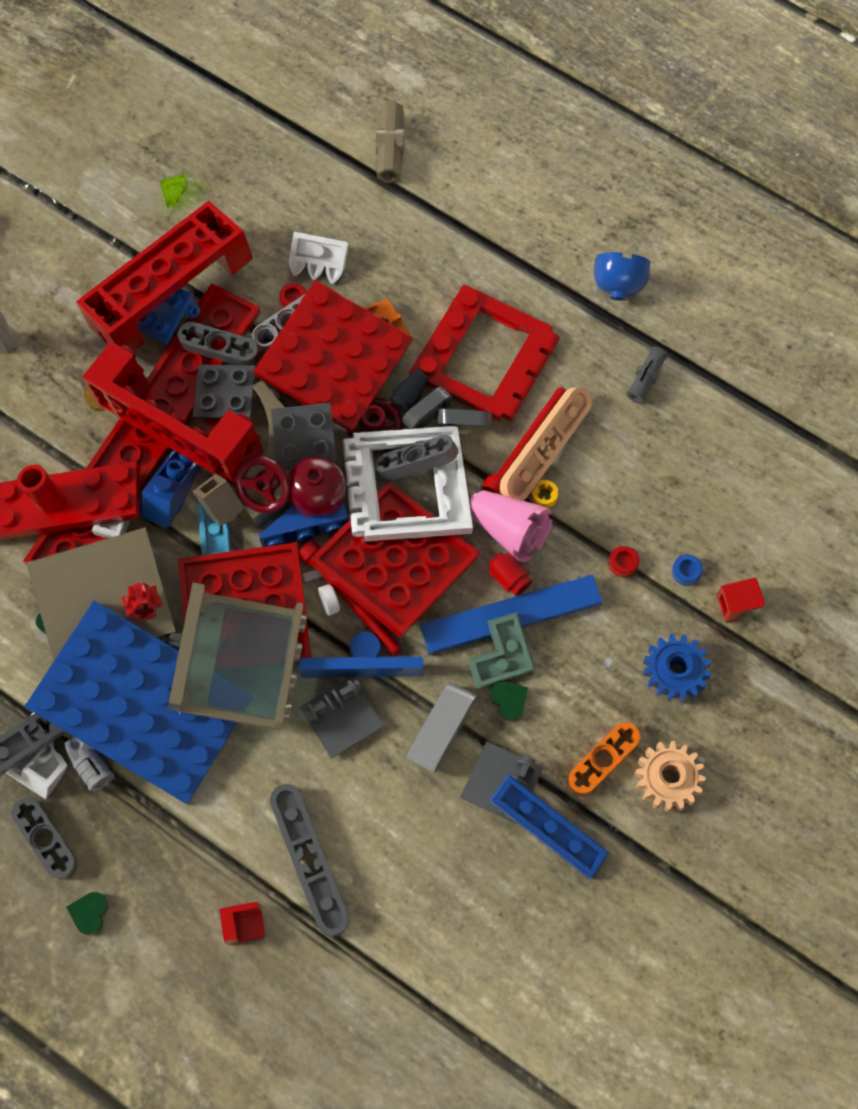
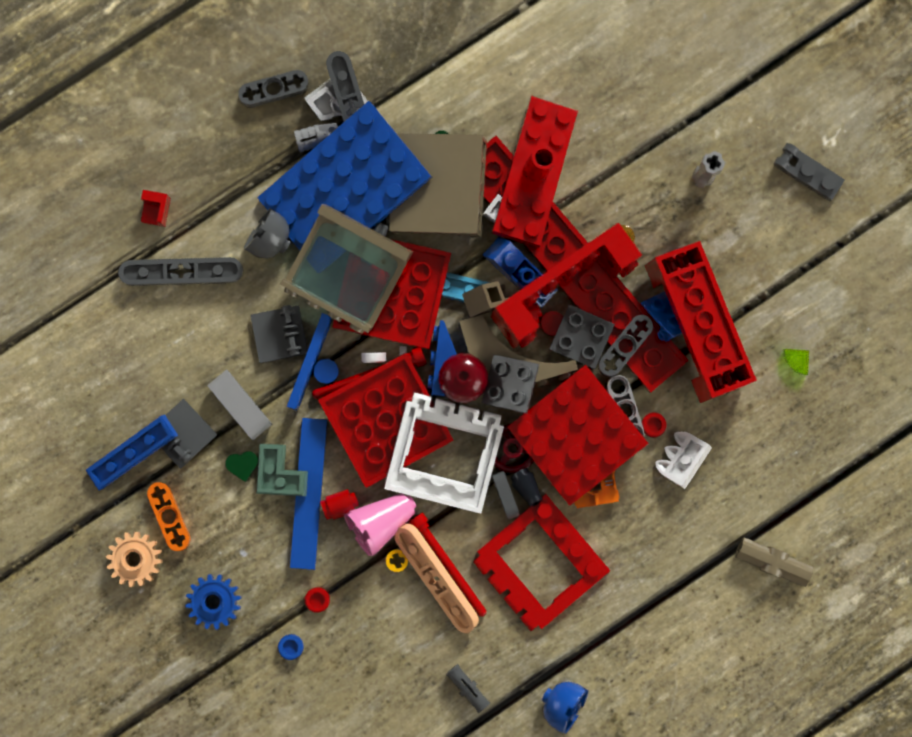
camera: 105 degrees right, 15 degrees up
dark green tile [66,892,108,936] -> none
red gear [121,582,162,621] -> none
dark red piece [234,456,291,514] -> none
dark grey beam [374,435,458,481] -> none
dark grey beam [437,409,493,427] -> none
red panel [716,577,765,623] -> none
none -> dark grey cylinder [244,208,290,259]

